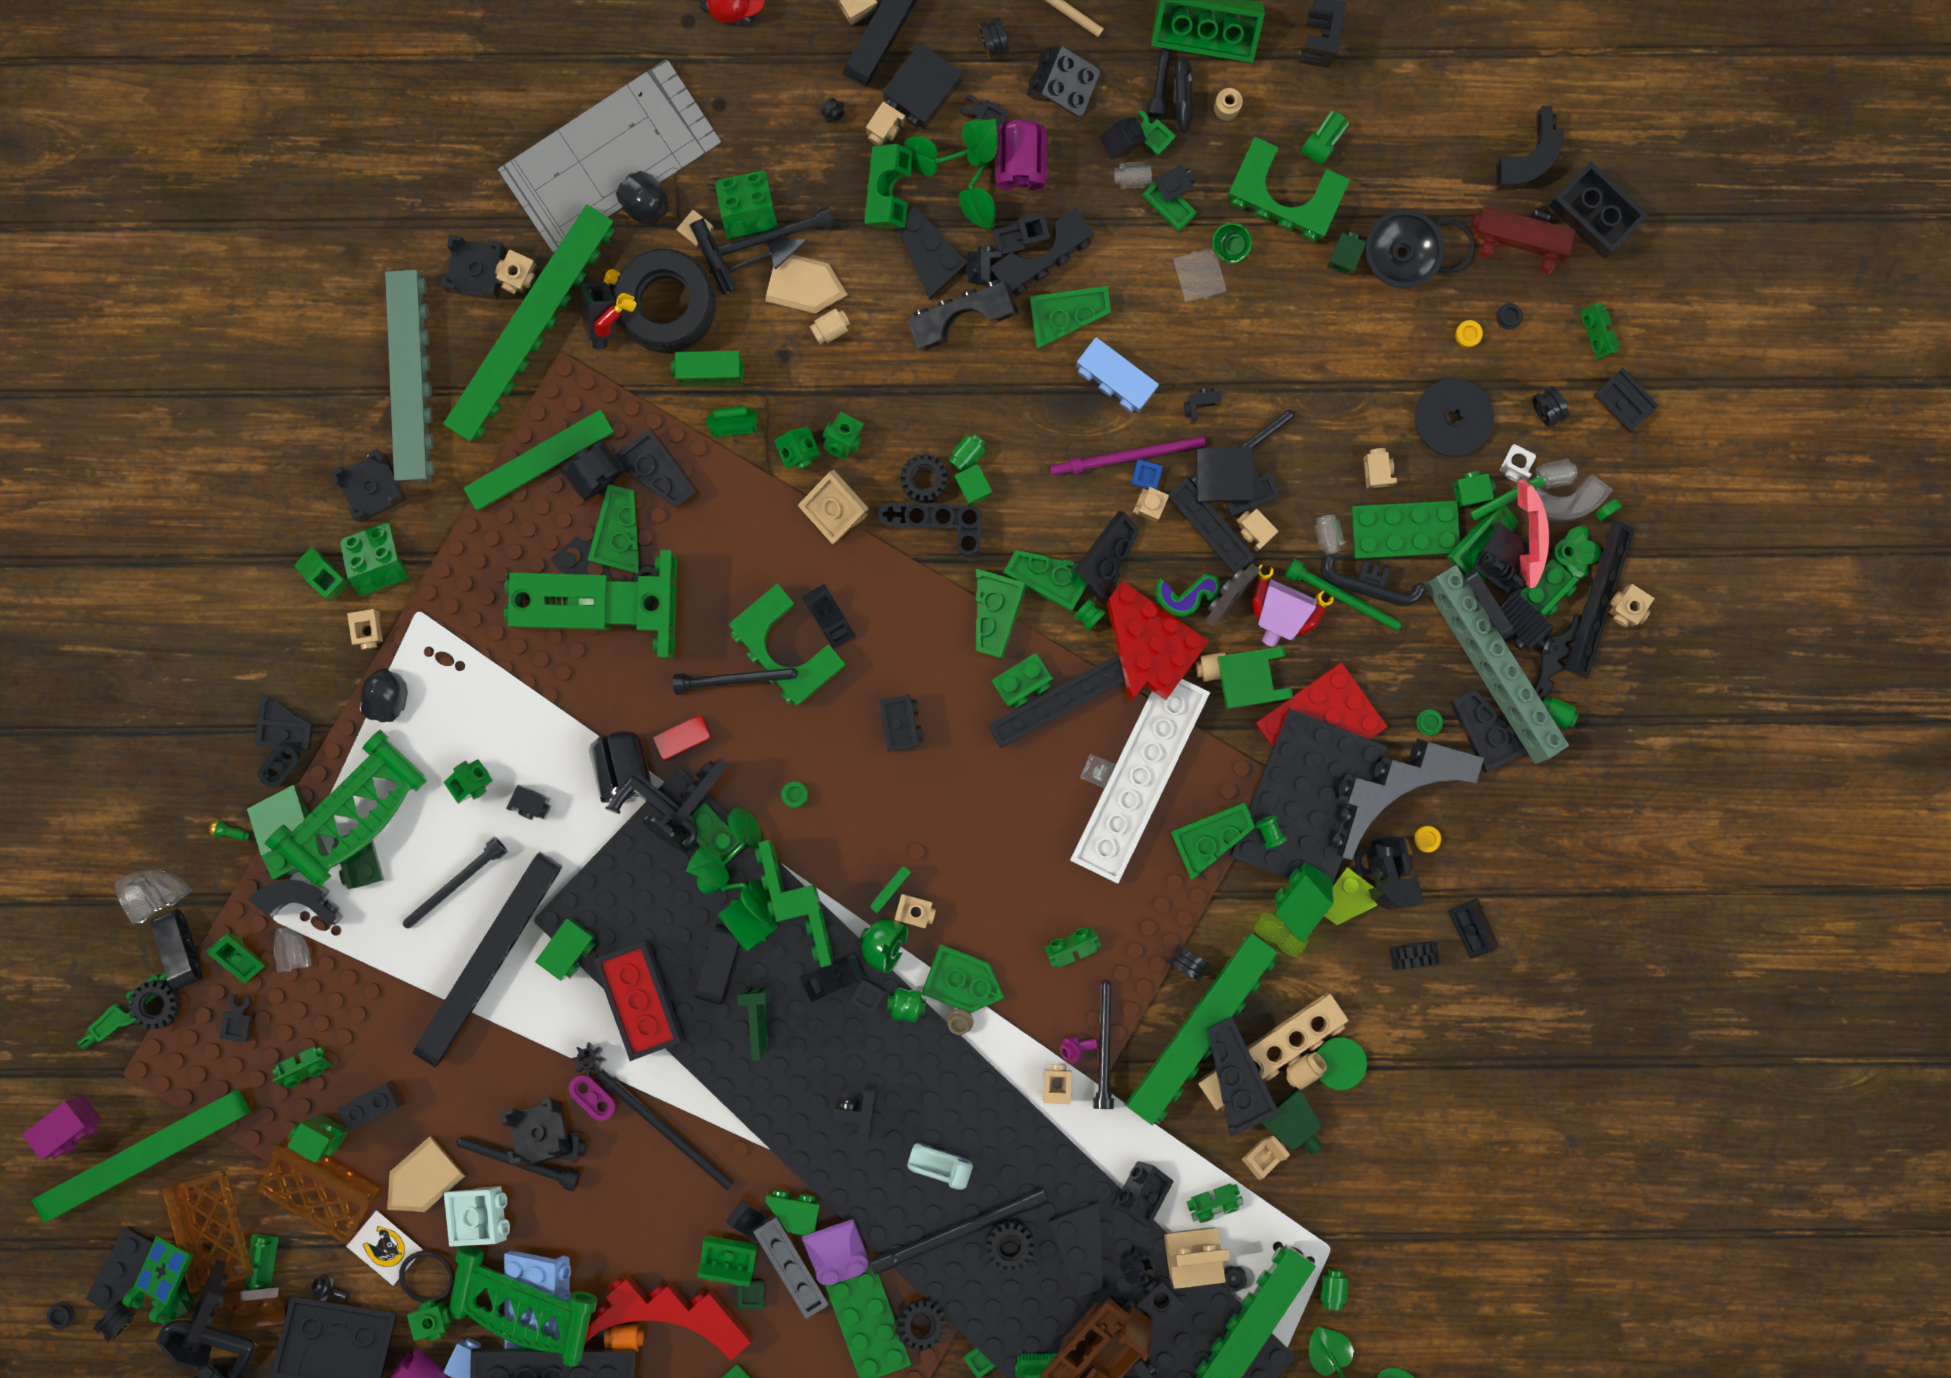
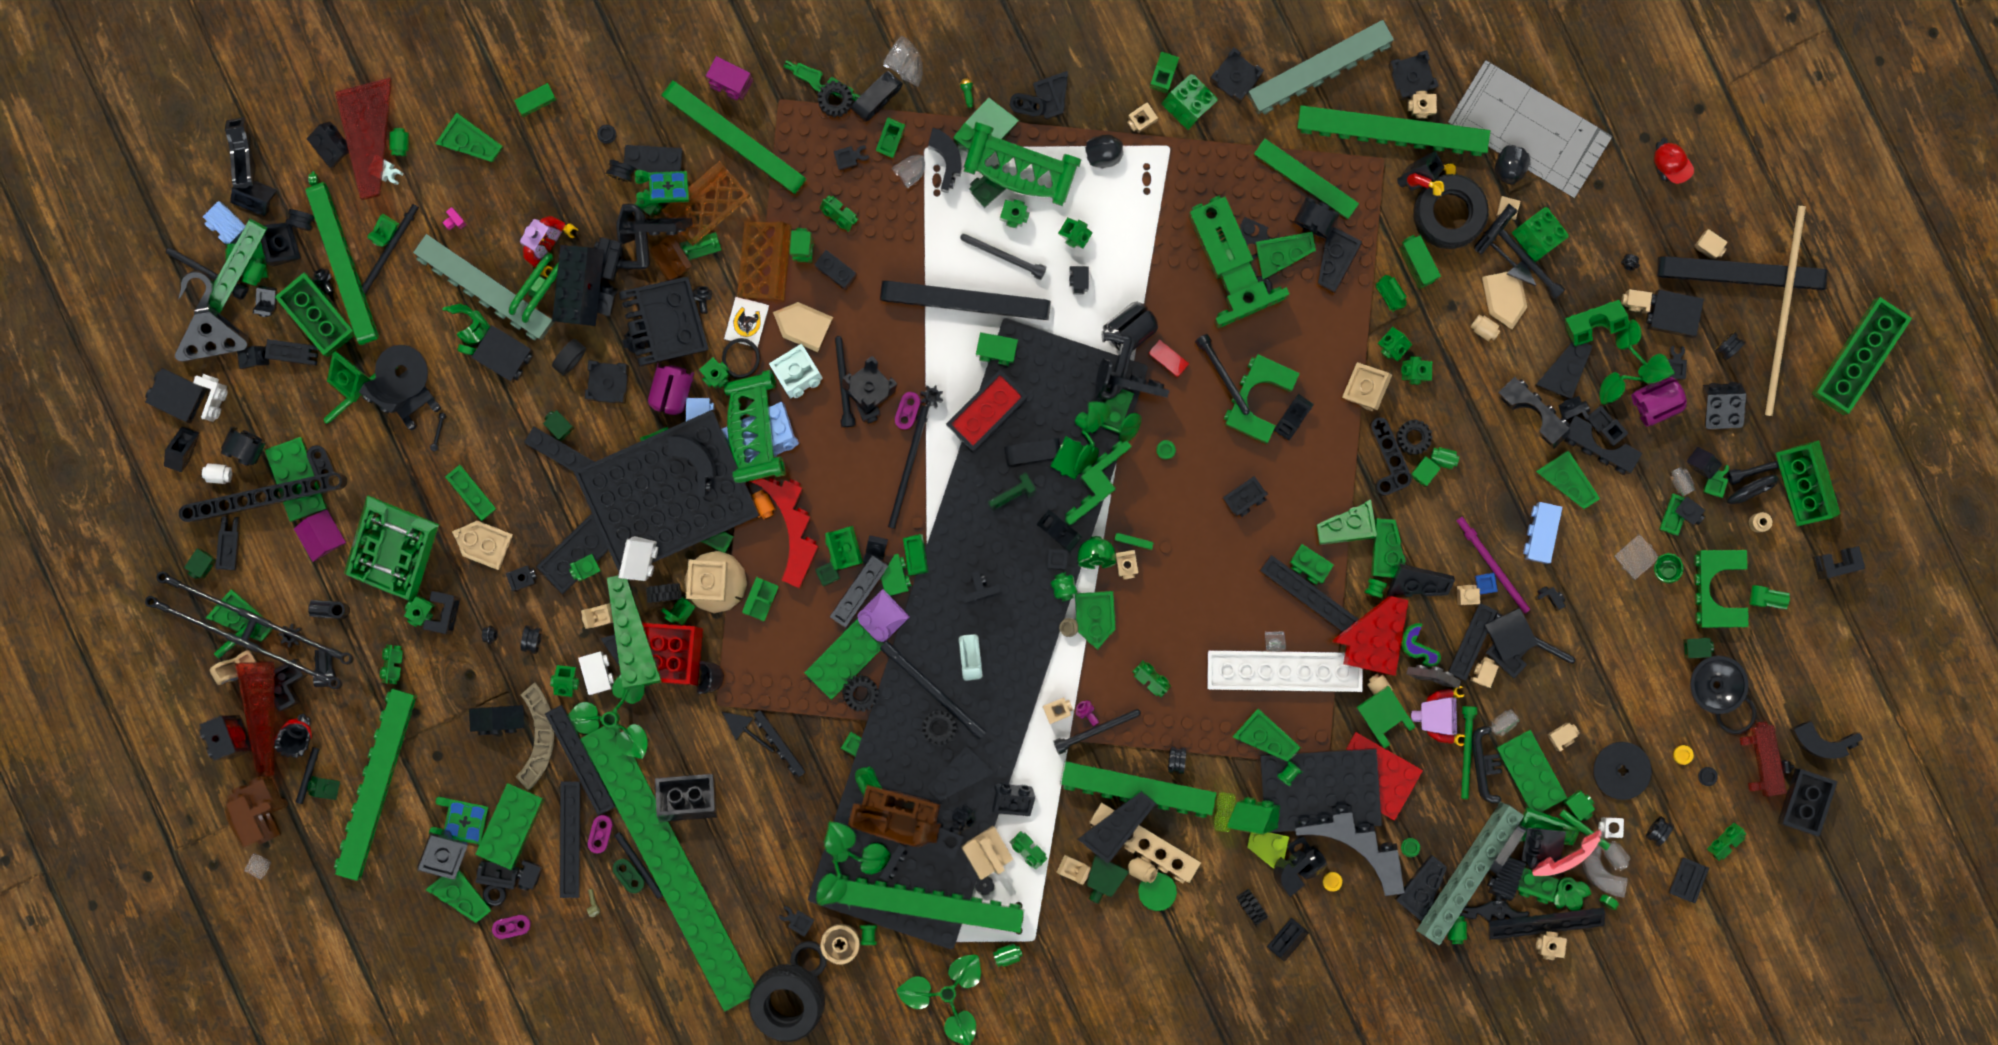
camera: 70 degrees right, 0 degrees up
none -> green tile [903,534,928,576]
none -> green brick [1000,199,1030,229]

